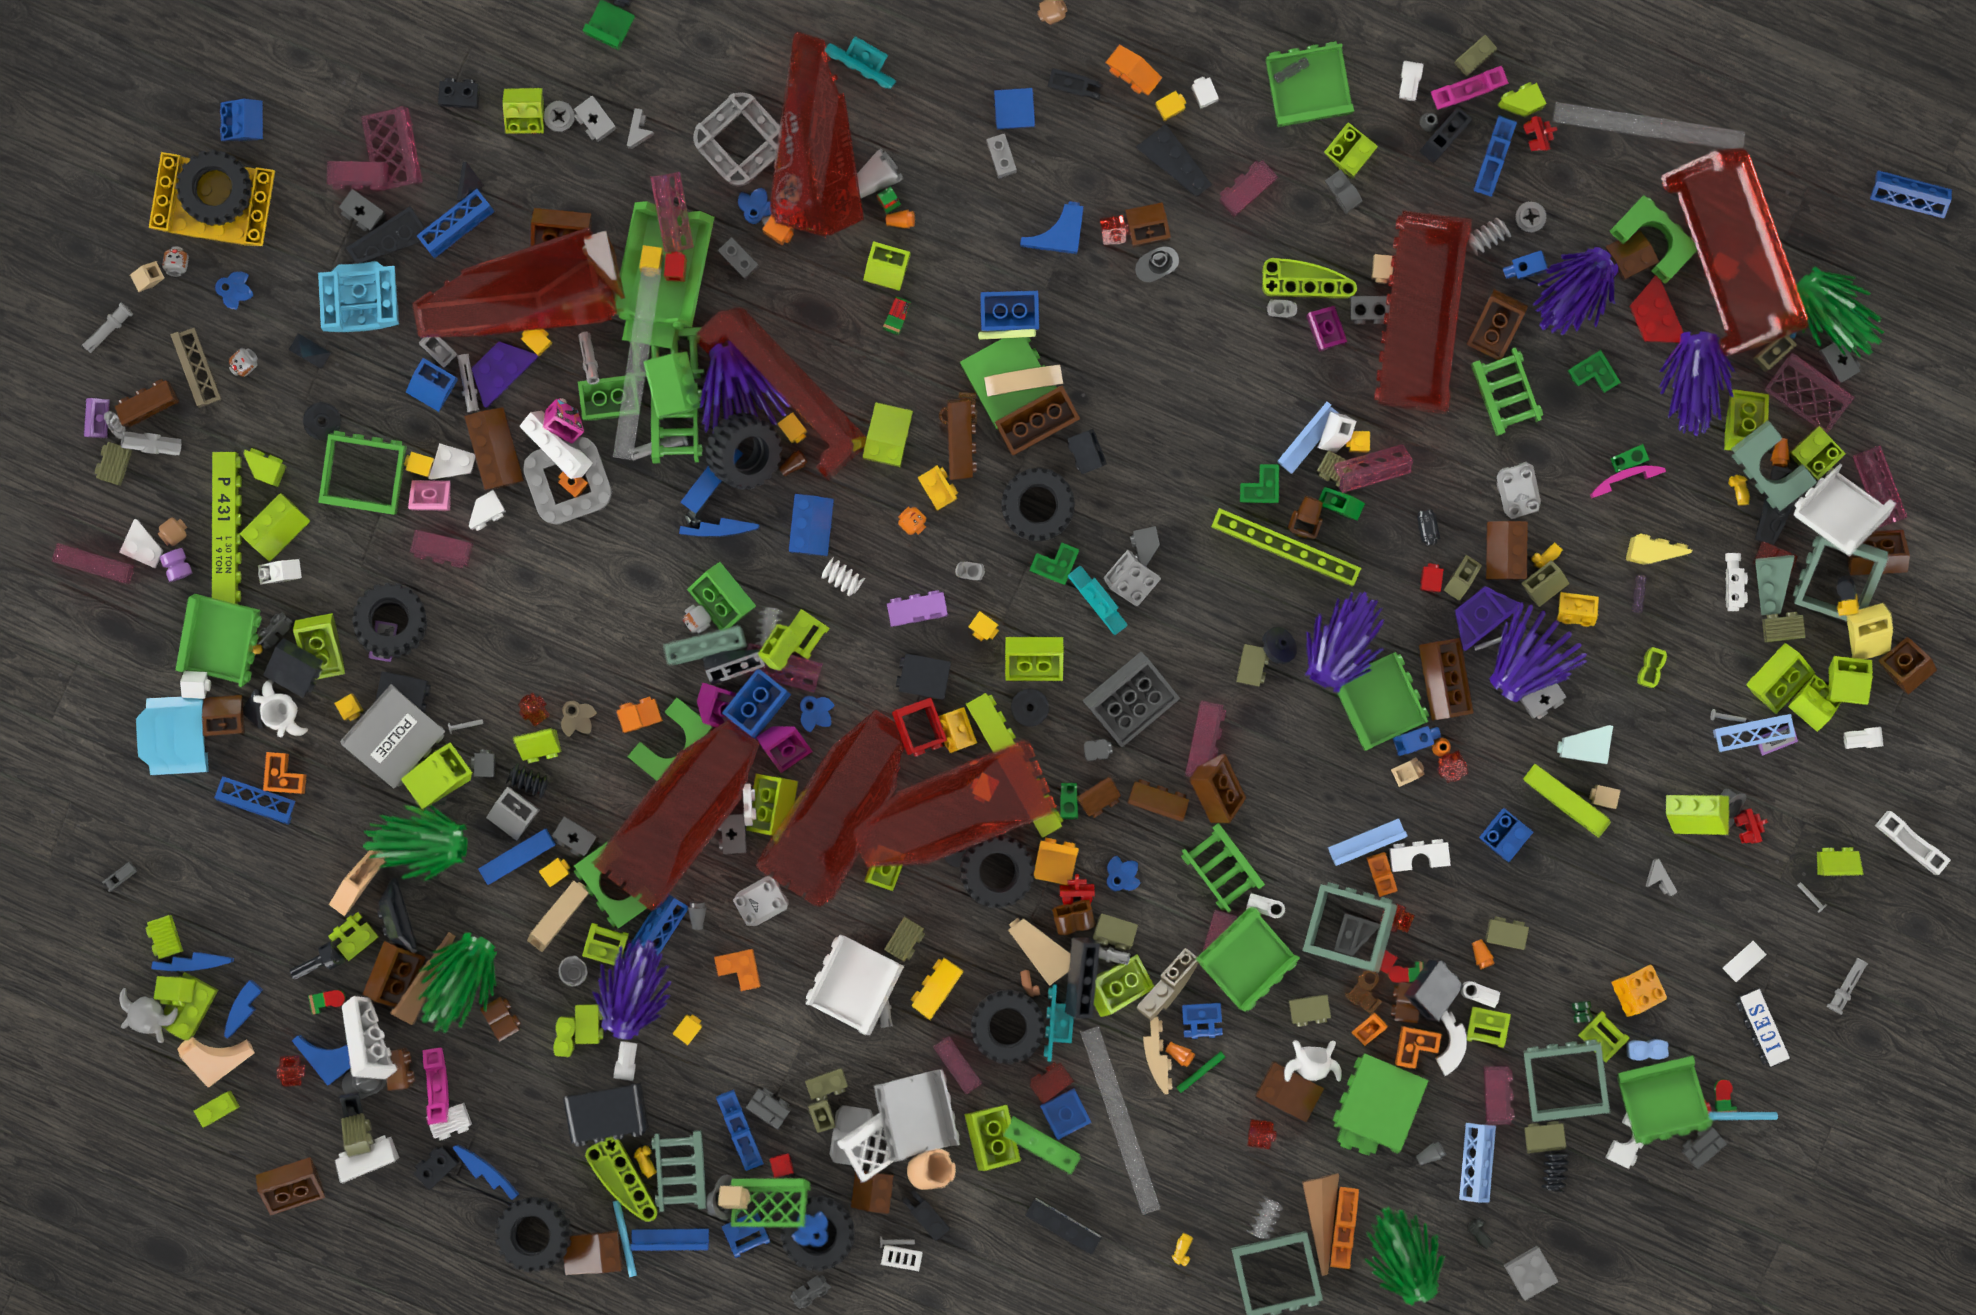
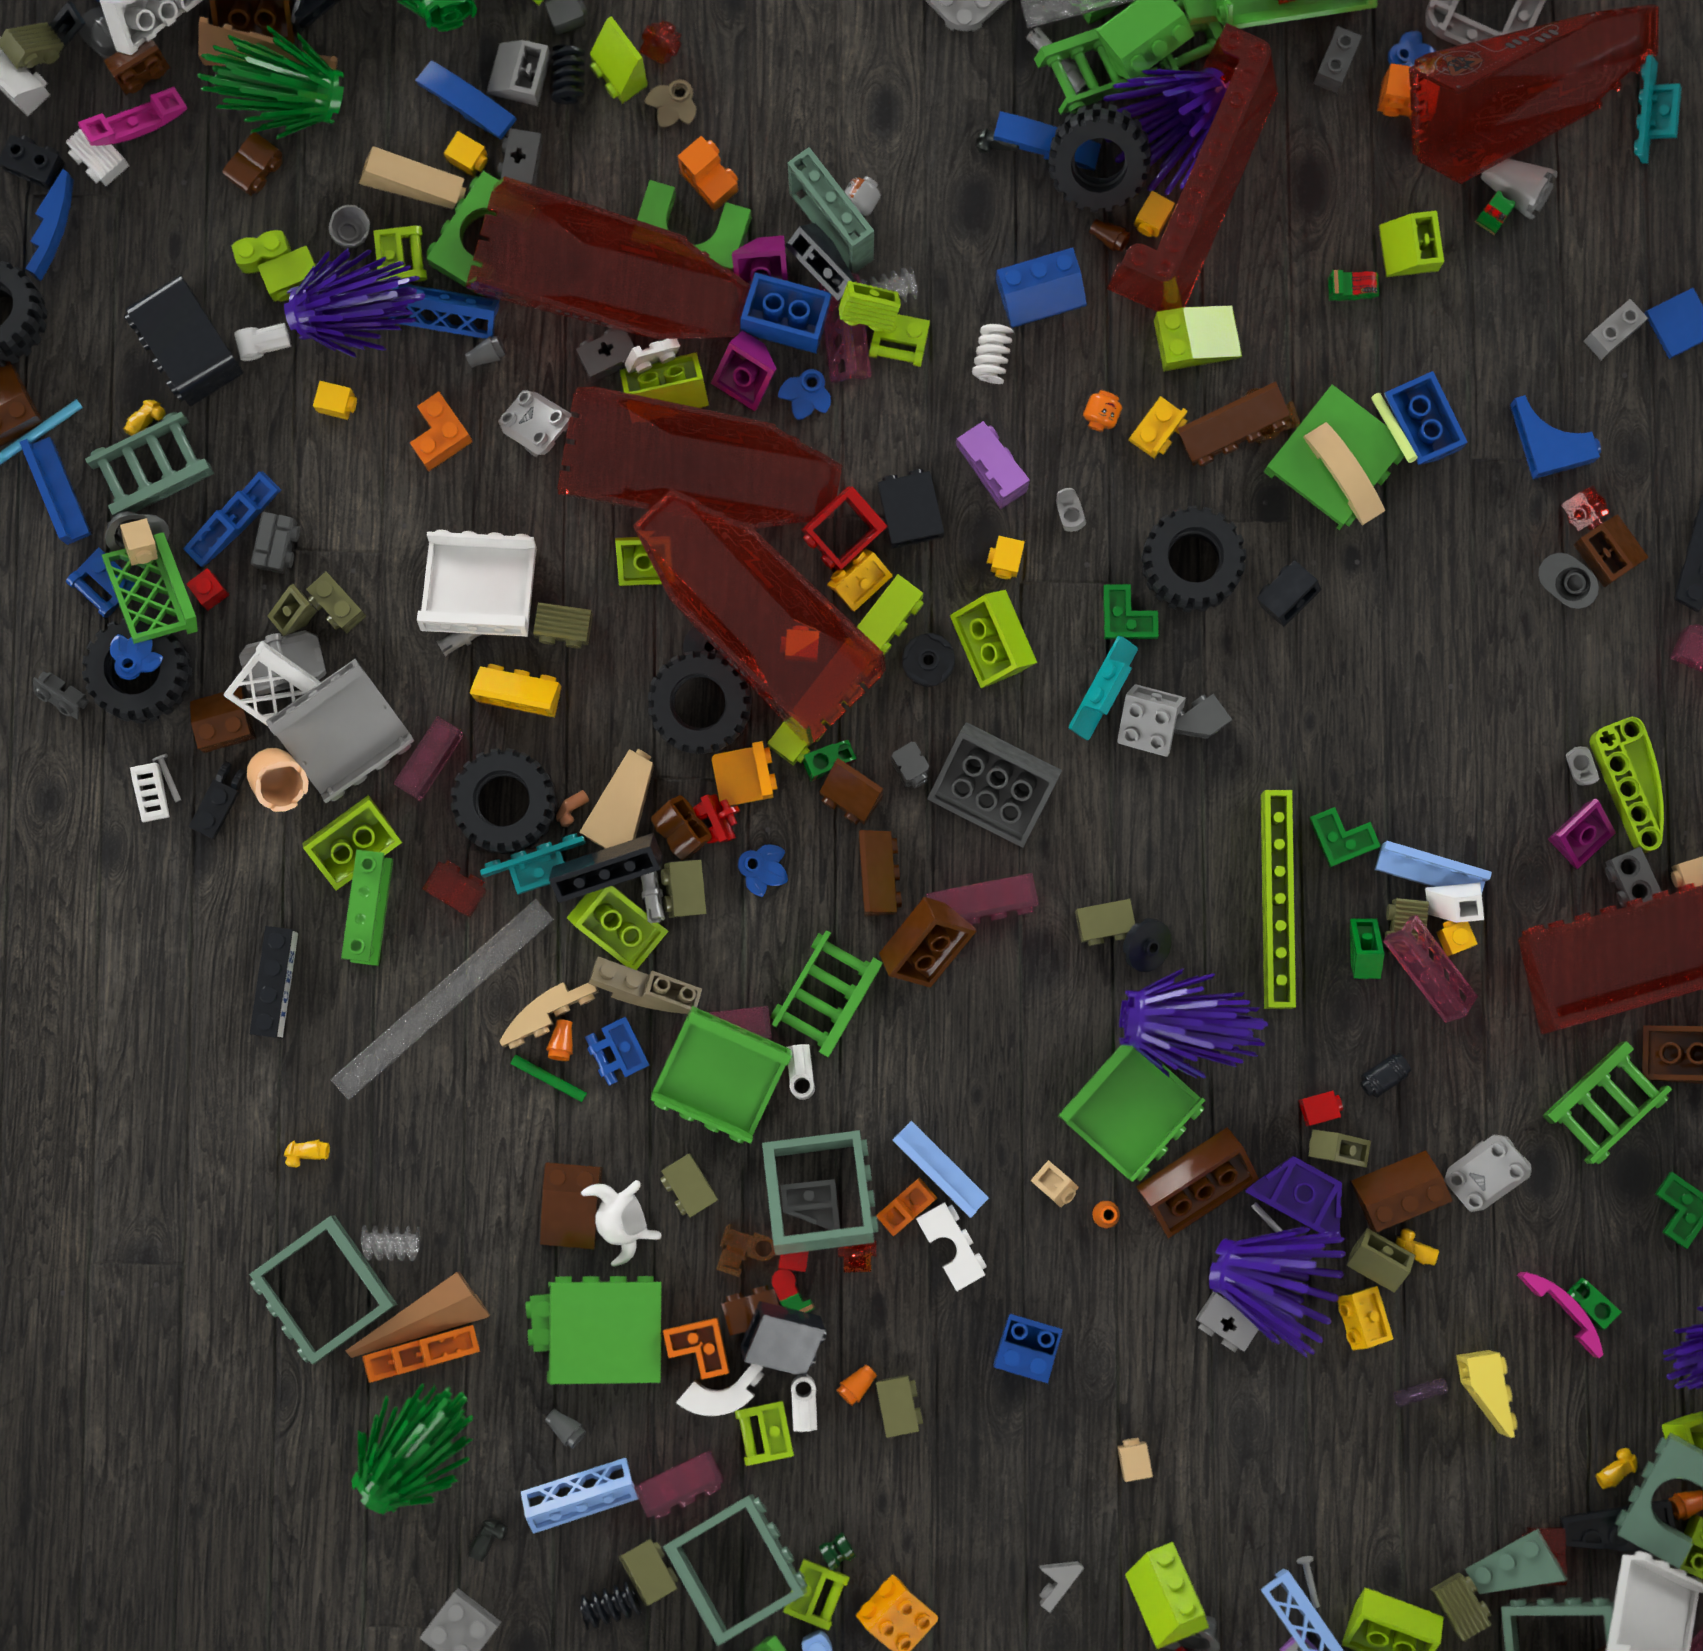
camera: 65 degrees right, 5 degrees down
lime beam [585,1136,658,1222] -> none
blue slope [679,518,760,537] -> none
bright green slope [687,562,756,631] -> none
orange cone [886,210,915,229] -> none
reddish brown slope [995,385,1080,455] -> none
blue tile [1040,1088,1092,1140] -> none
clear red brick [1247,1119,1277,1149] -> none
reddish brown piece [1288,496,1323,539] -> none
orange slope [1351,1013,1388,1046] -> none
blue torso [1393,726,1441,756] -> none
clear red brick [1437,750,1469,783] -> none
lime beam [1523,764,1611,838] -> none
light aqua slope [1557,725,1613,764] -> none
lime brick [1637,647,1667,688] -> none
white brick [1725,553,1748,611] -> none

